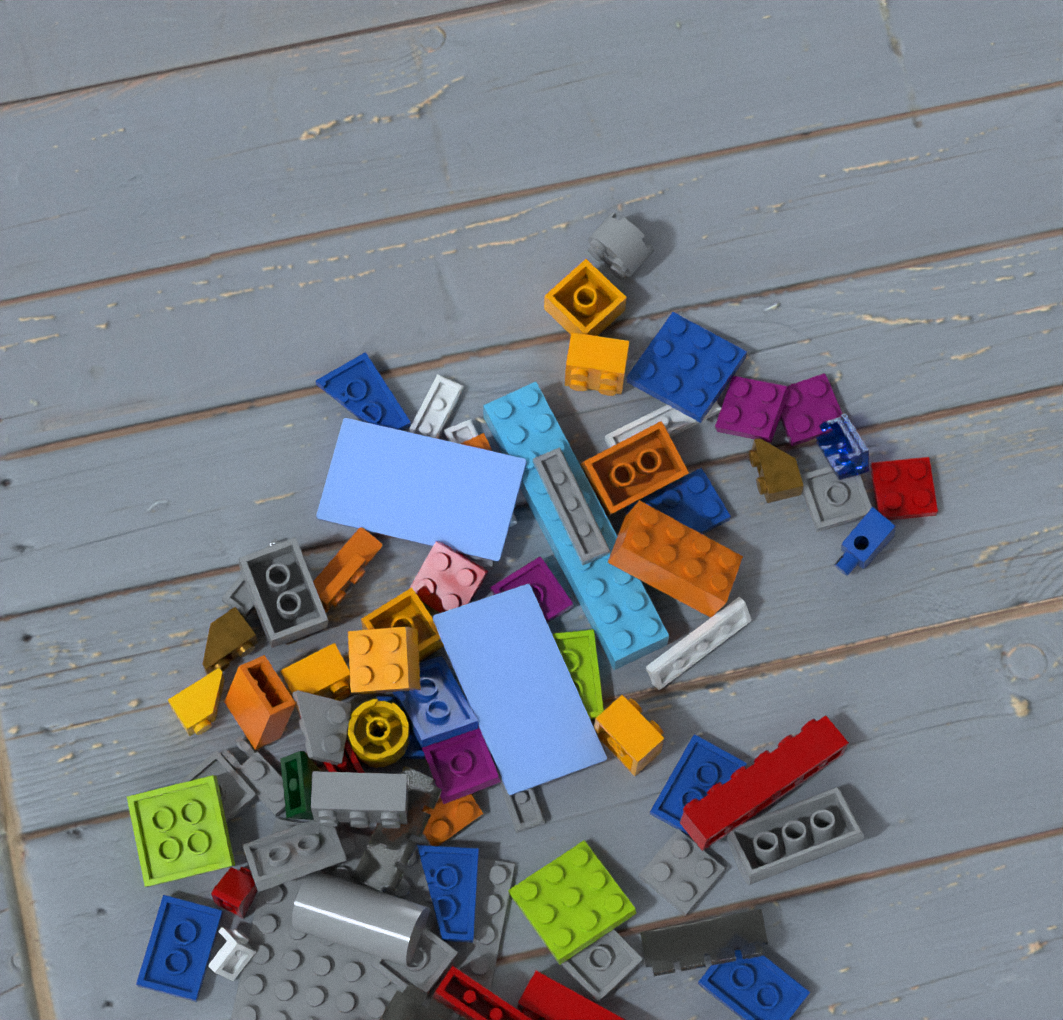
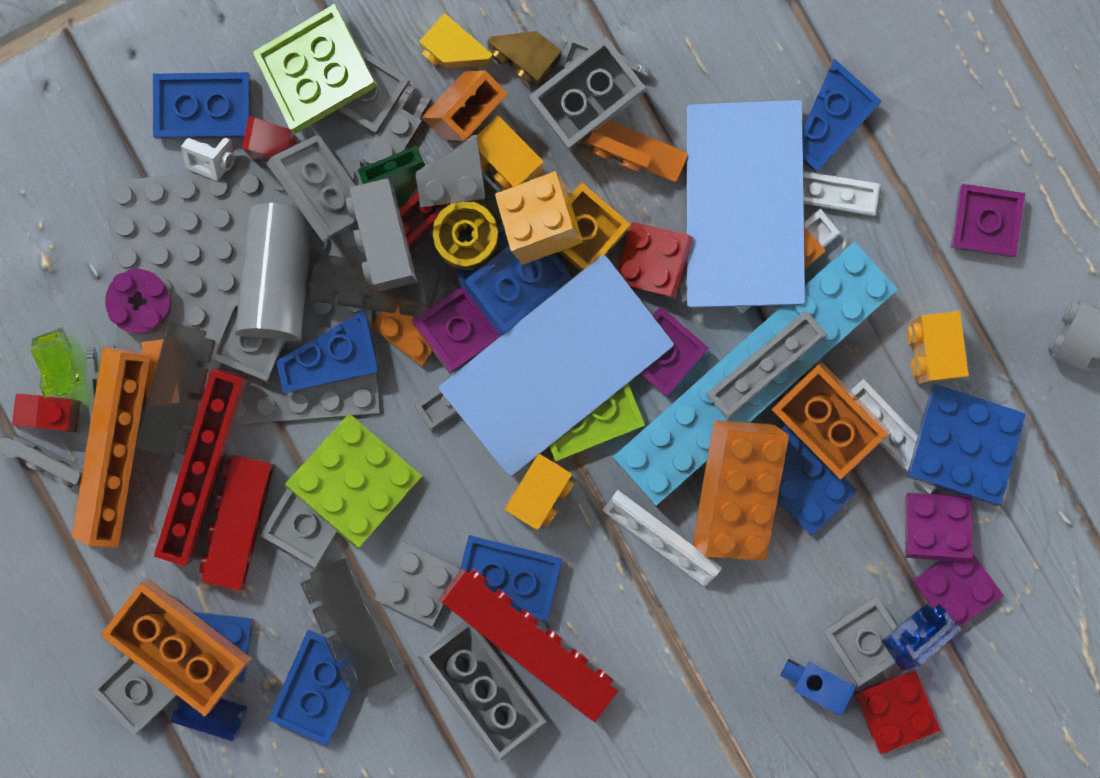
camera: 80 degrees right, 15 degrees up
light orange brick [544,259,627,336] -> none
pearl gold slope [749,438,804,503] -> none
none -> magenta plate [950,183,1025,258]

